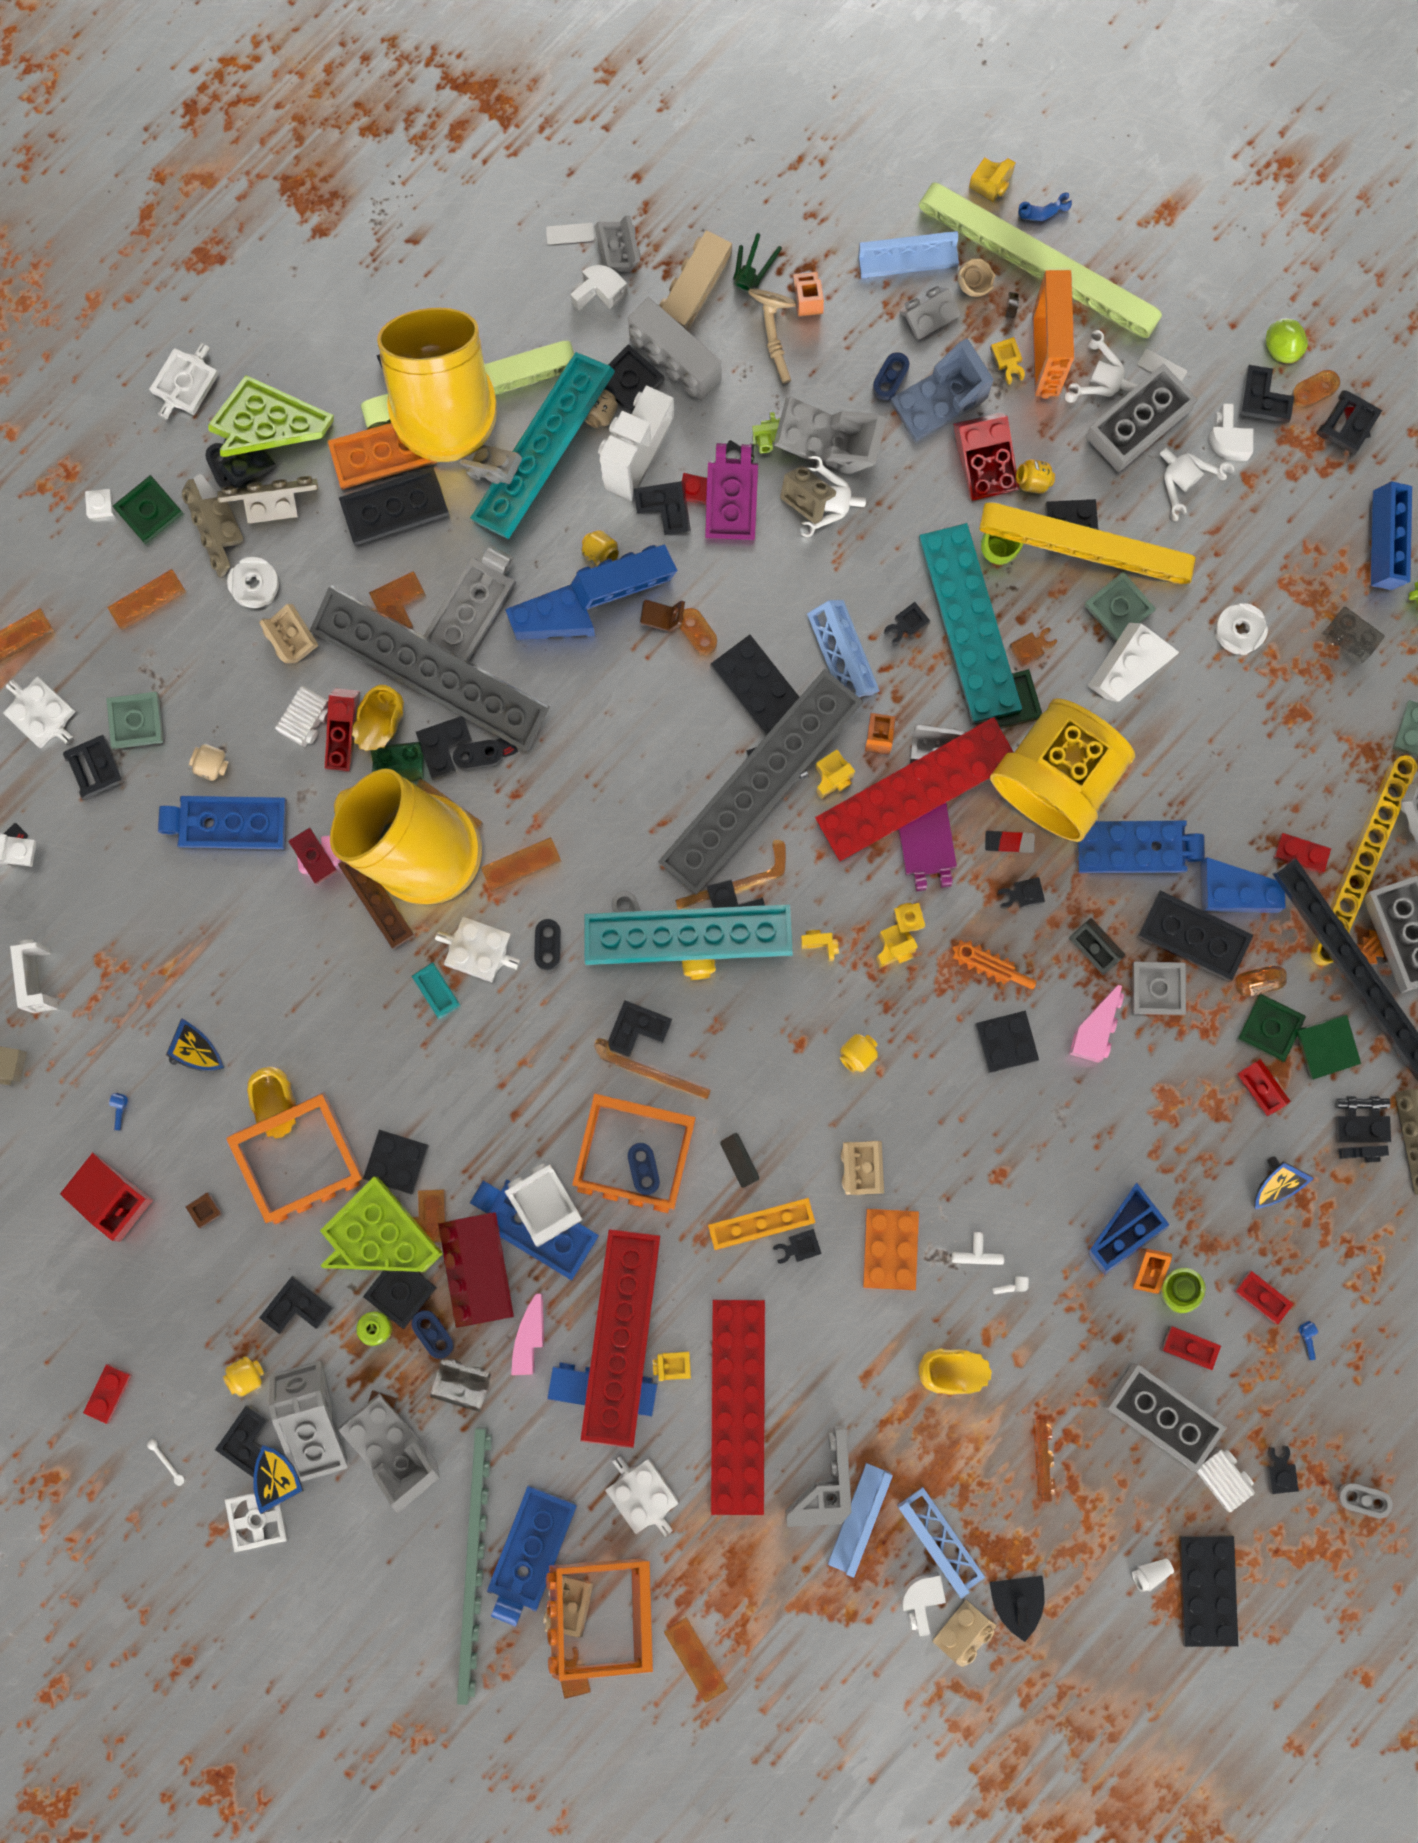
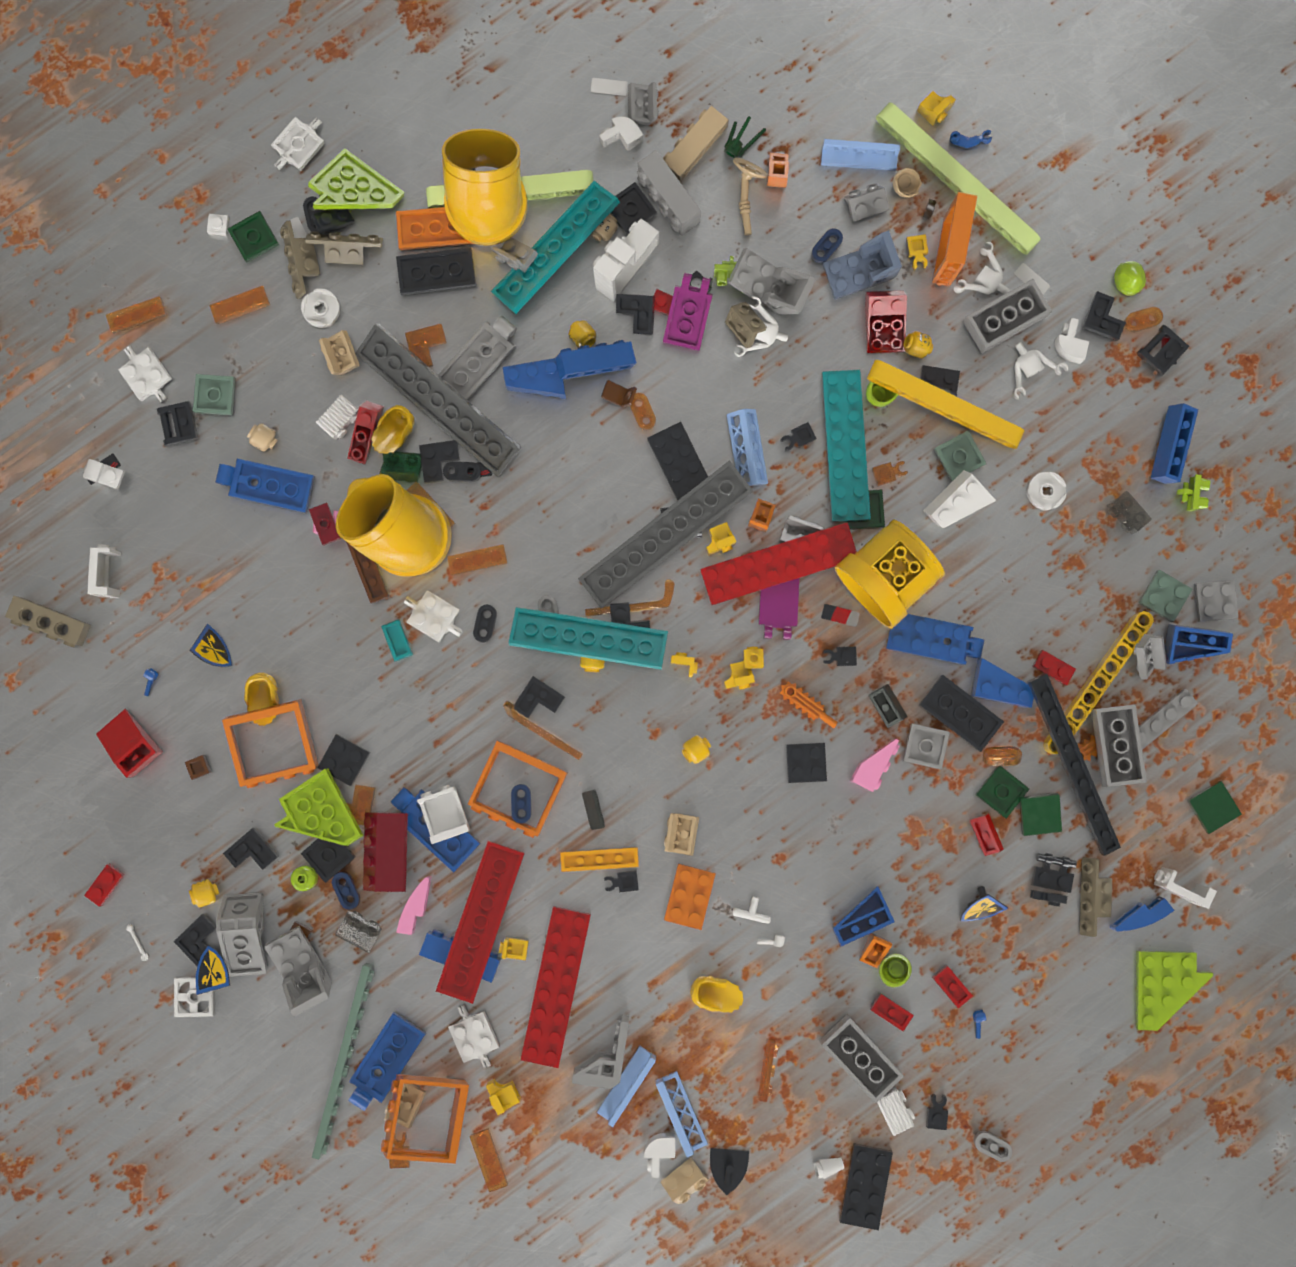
camera: 10 degrees right, 5 degrees up
none -> yellow brick [486,1079,521,1115]

